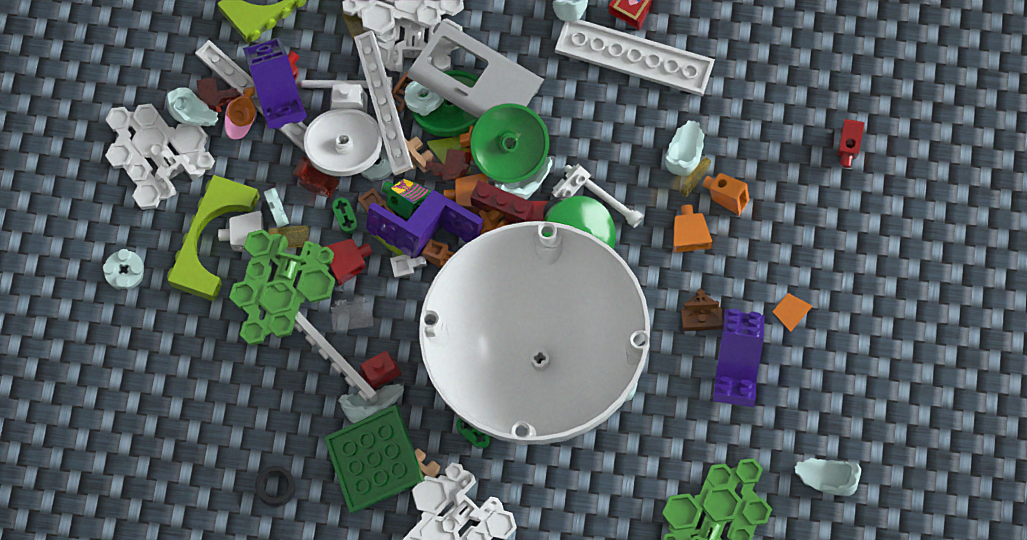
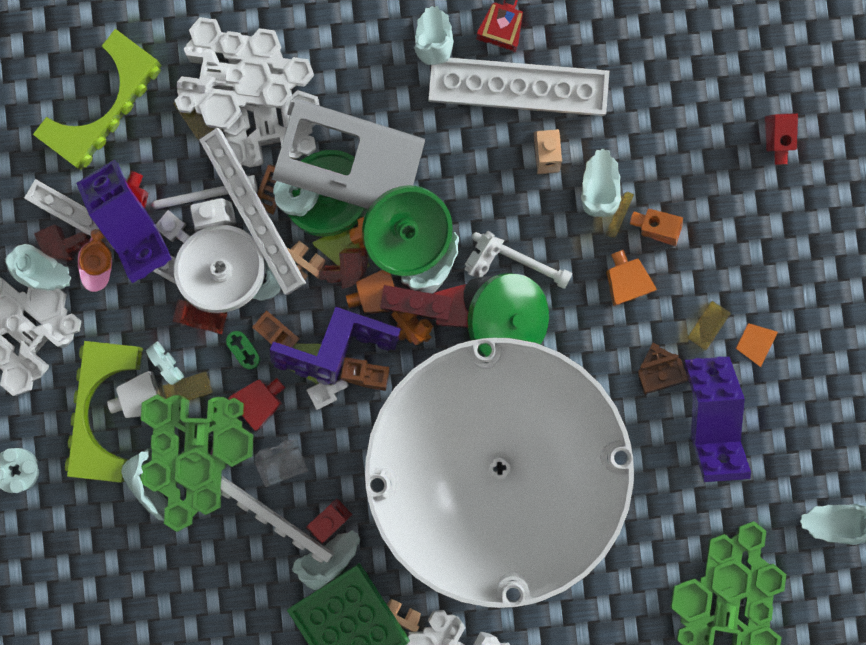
camera: 15 degrees left, 15 degrees up
green torso [382,179,432,220] -> none
none -> light aqua hair [121,448,168,521]
none -> white plate [156,210,190,243]
none -> light nougat torso [534,129,562,174]
none -> clear yellow tile [687,301,731,350]

